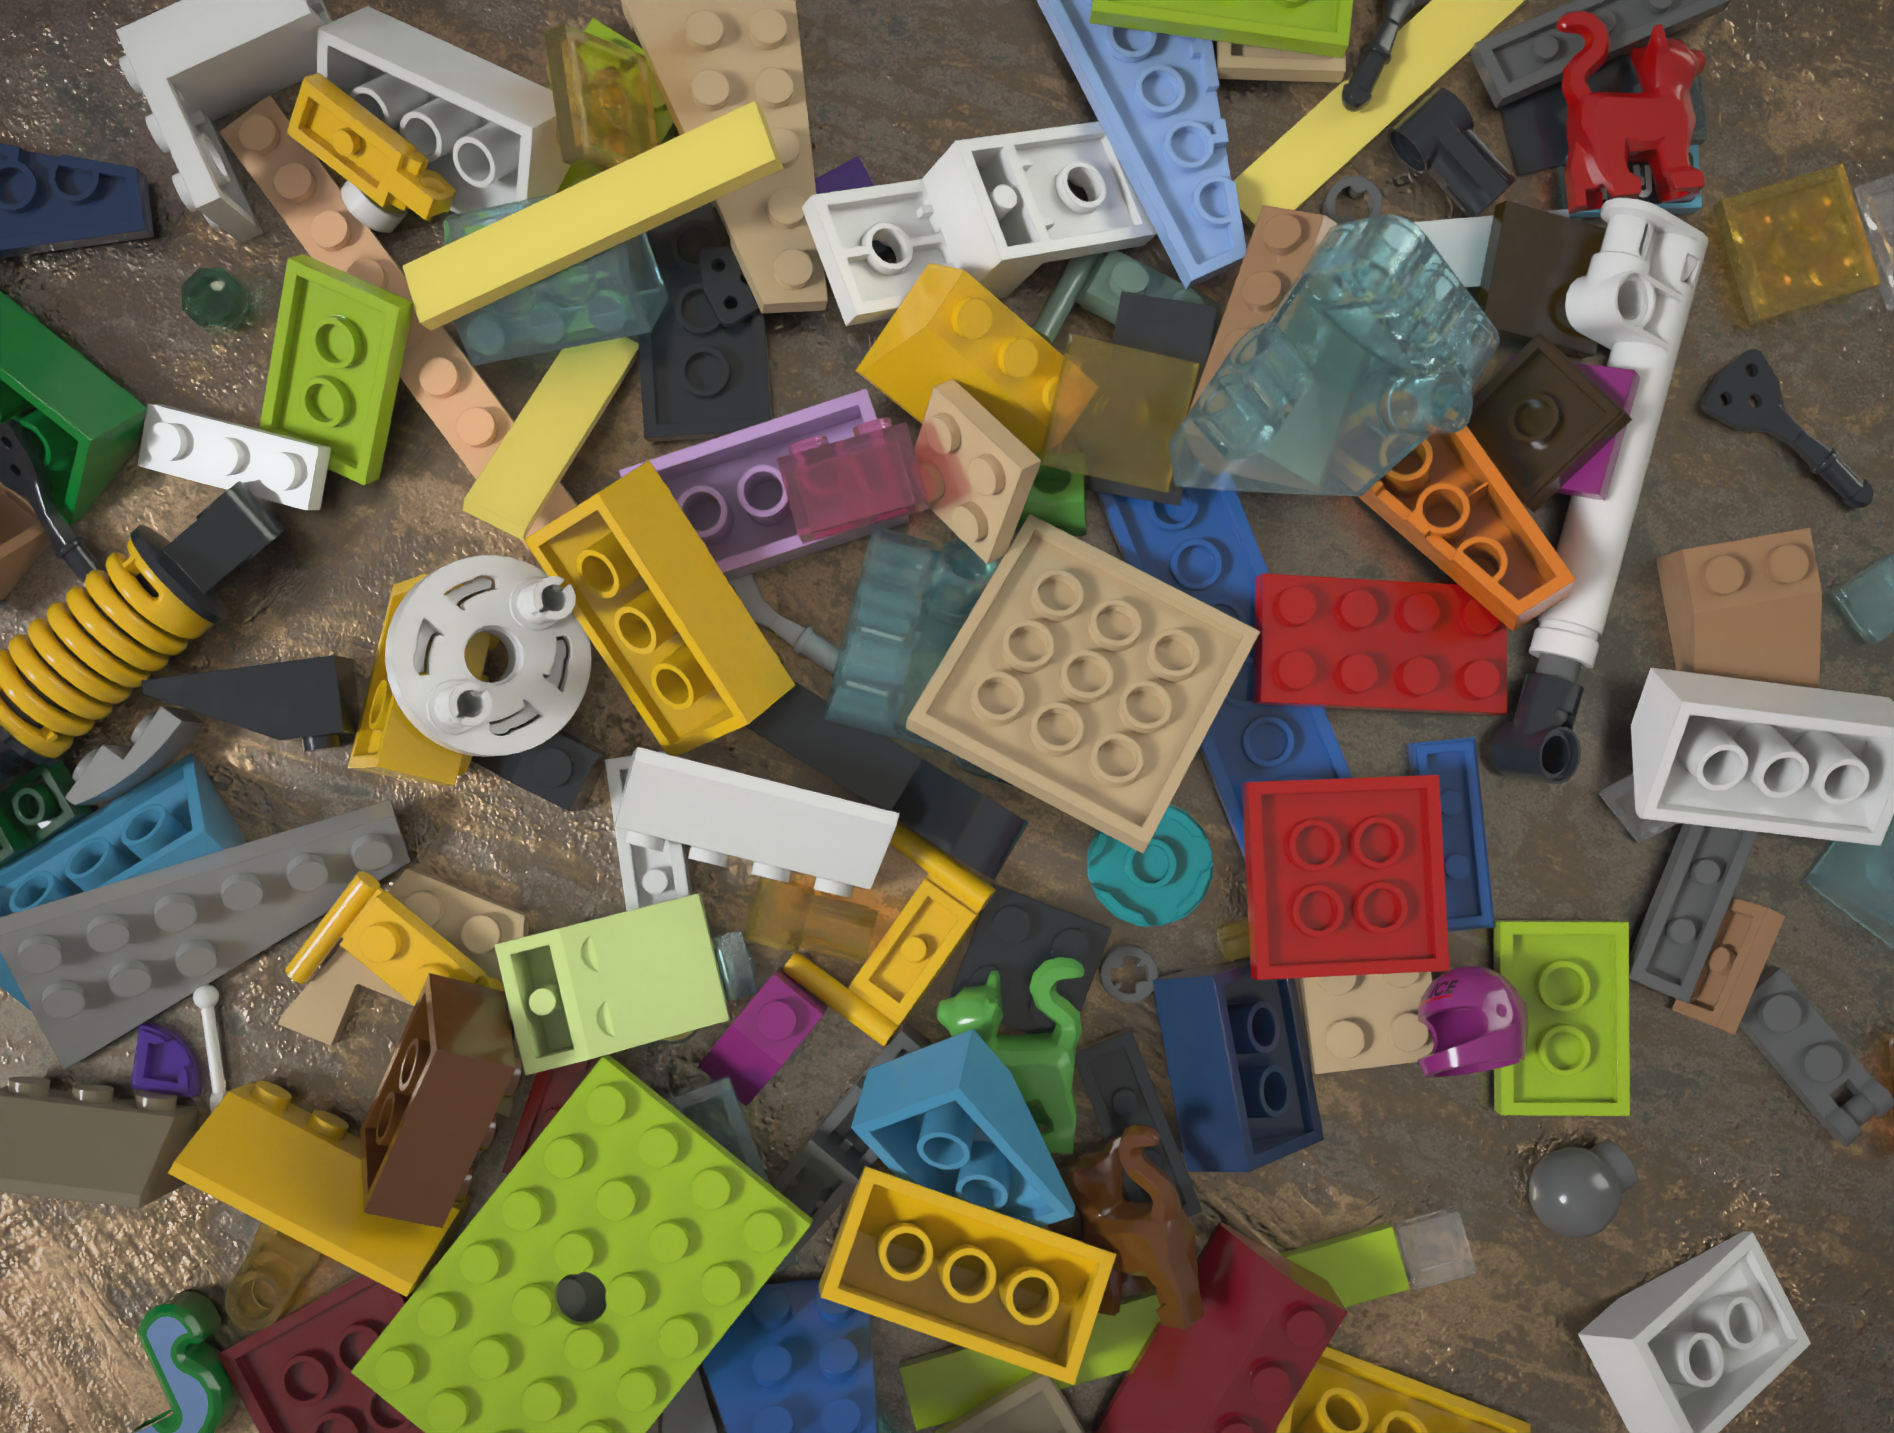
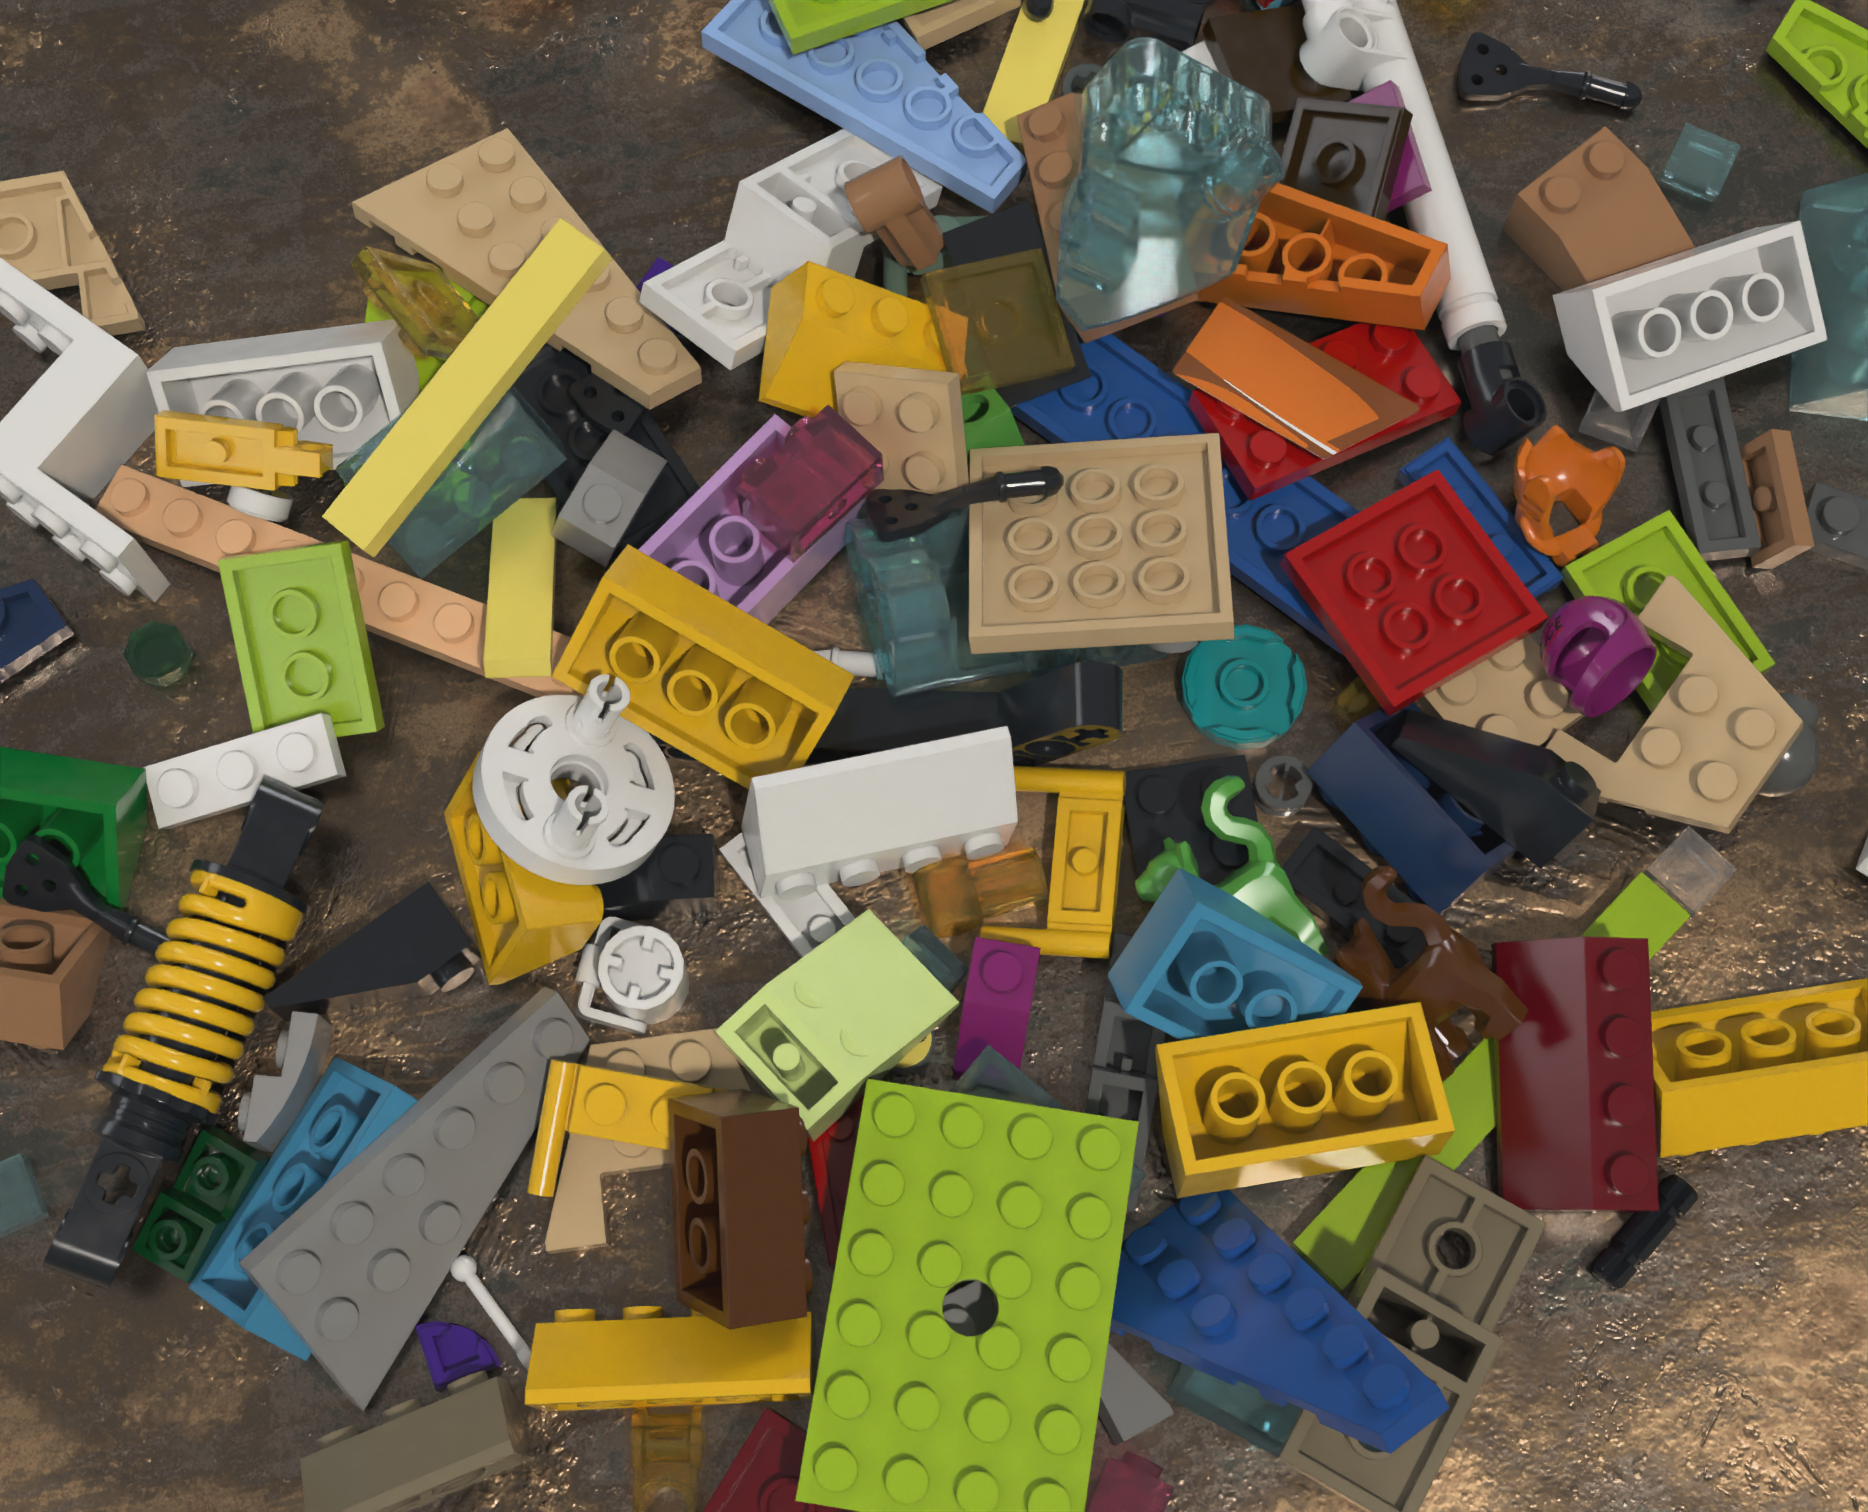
camera: 30 degrees left, 15 degrees down
none -> light grey slope [551,429,668,567]
none -> white piece [574,917,690,1035]
none -> medium nougat piece [844,155,946,271]
none -> black piece [867,466,1064,543]
none -> orange sticker [1173,297,1420,459]
none -> black slope [1391,710,1601,869]
none -> orange helmet [1514,425,1625,567]
none -> tan wing [1545,574,1803,834]

